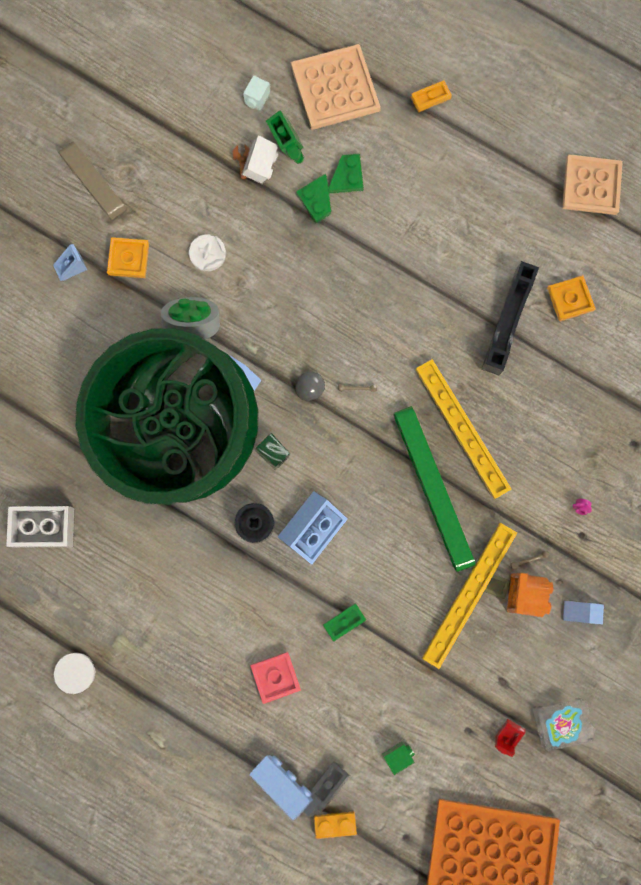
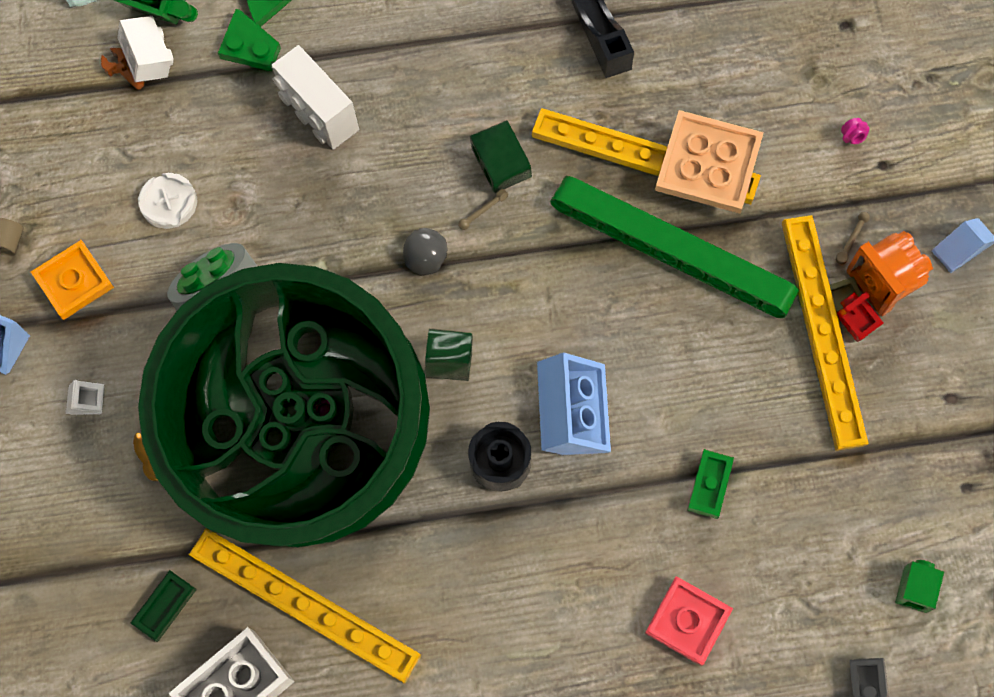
camera: 30 degrees left, 10 degrees down
none -> white slope [66,380,104,415]
none -> dark green tile [130,570,197,642]
none -> yellow tile [189,528,421,684]
none -> white brick [272,45,359,150]
none -> dark green piece [470,120,532,193]
none -> light nougat plate [655,110,764,214]
none -> red bracket [836,291,884,342]

